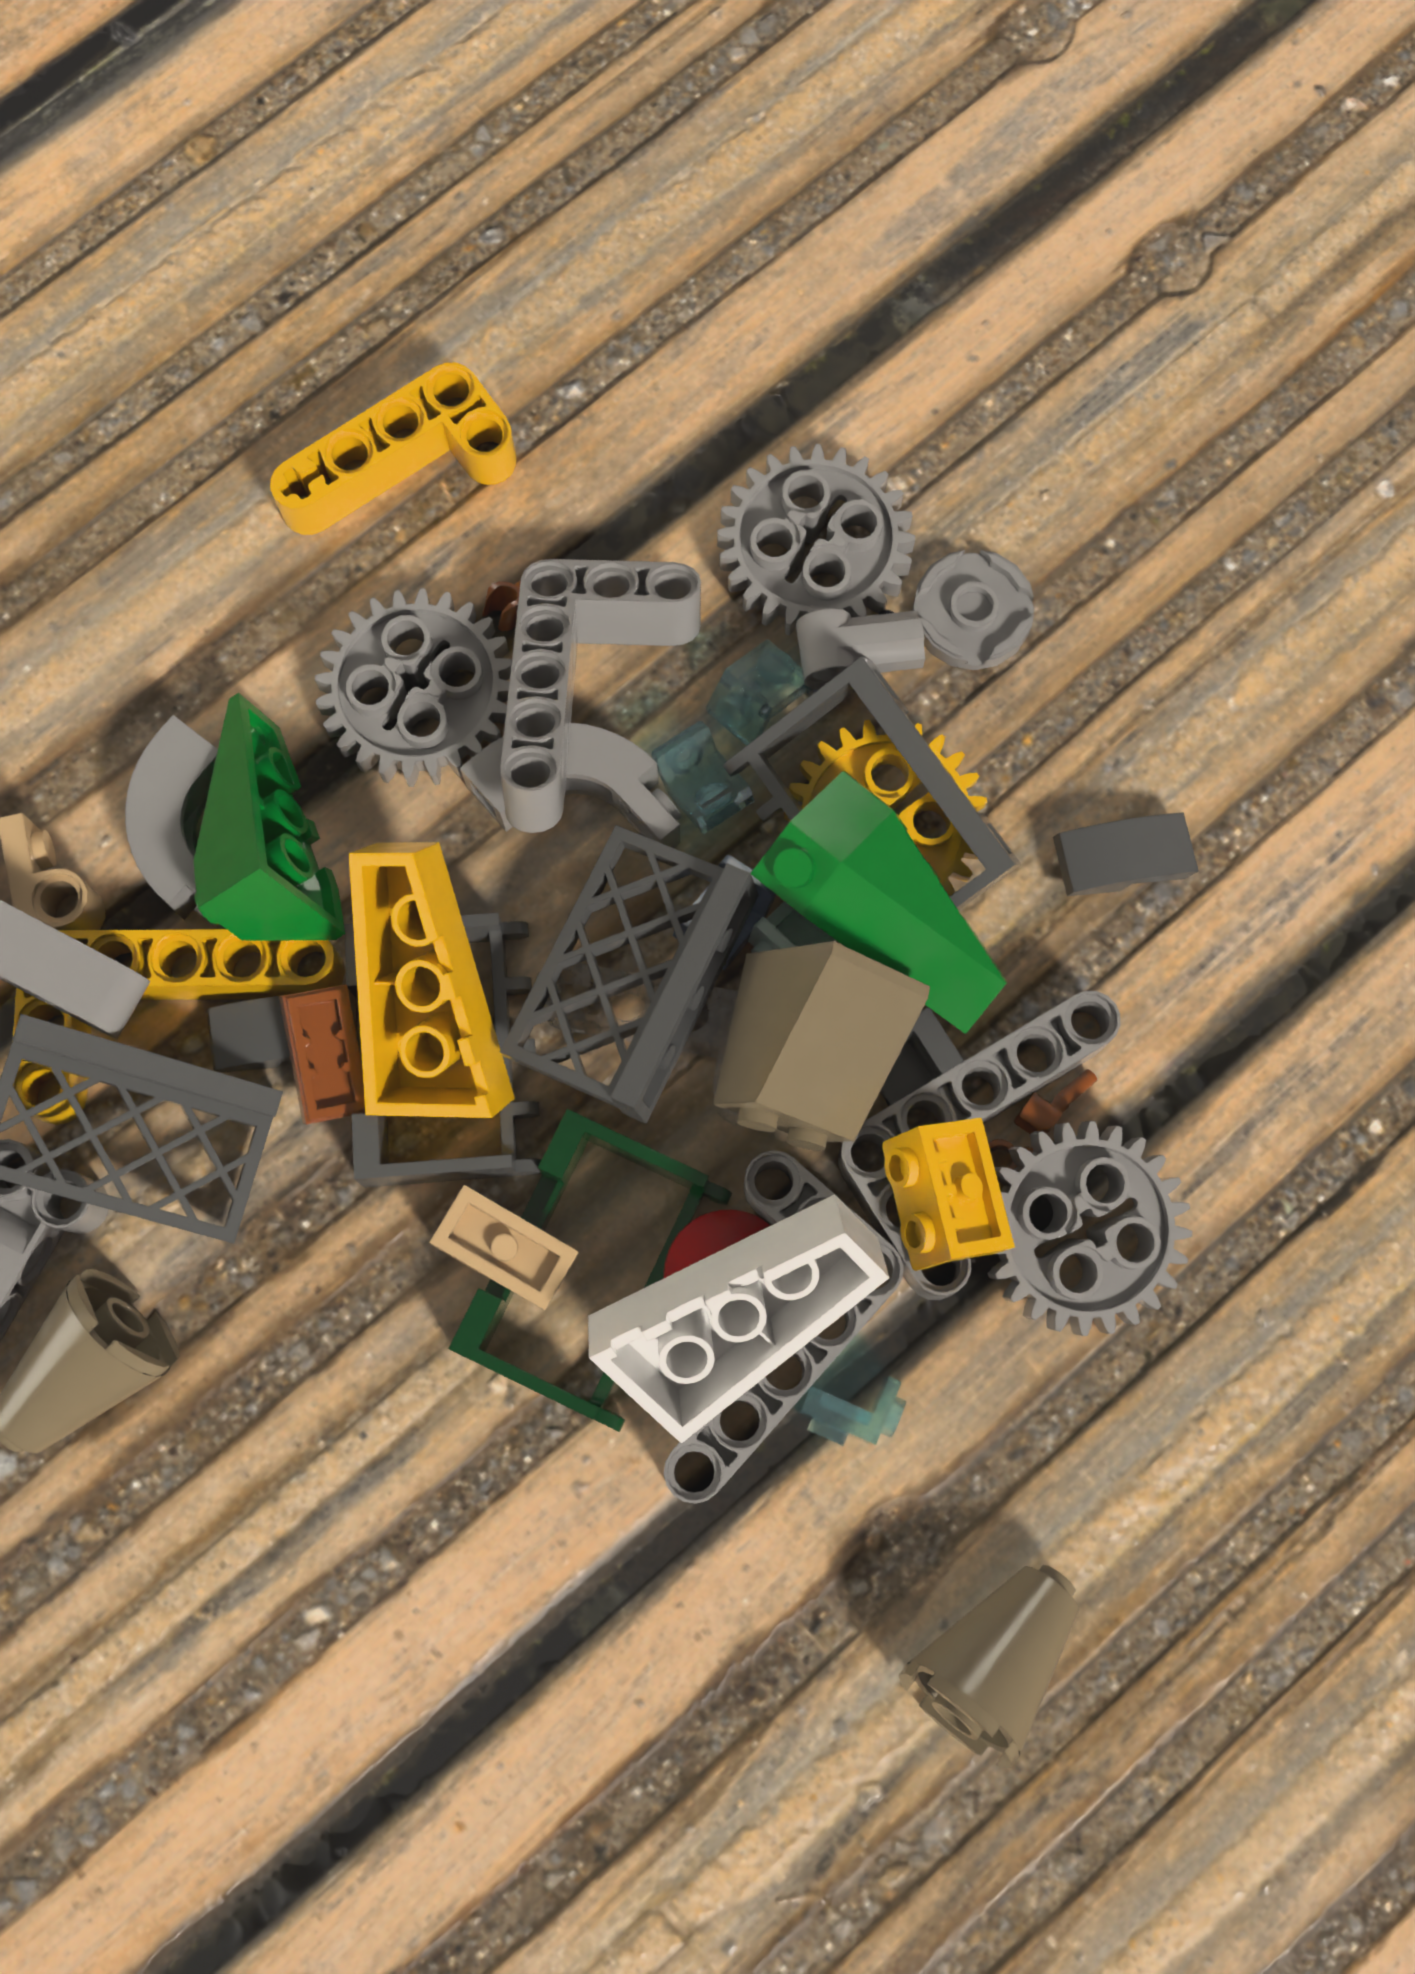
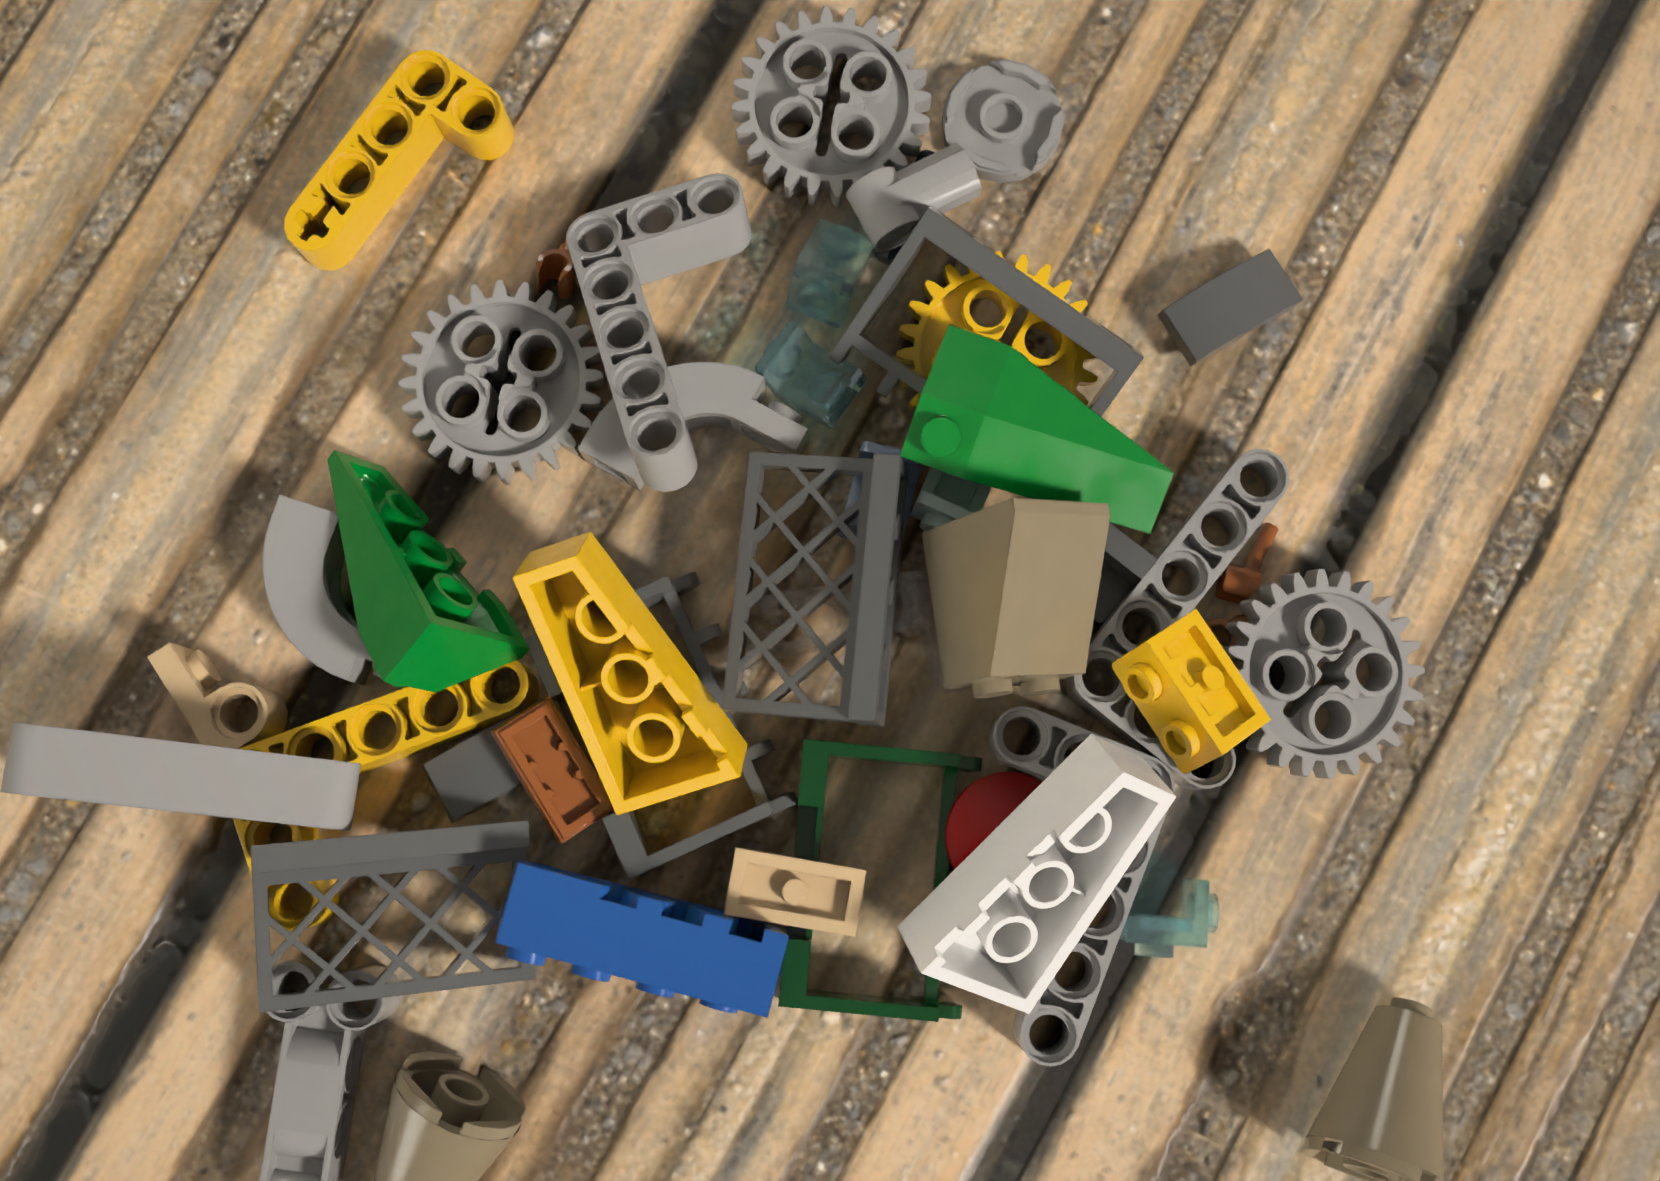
camera: 20 degrees left, 5 degrees up
none -> blue wedge [496,858,789,1018]

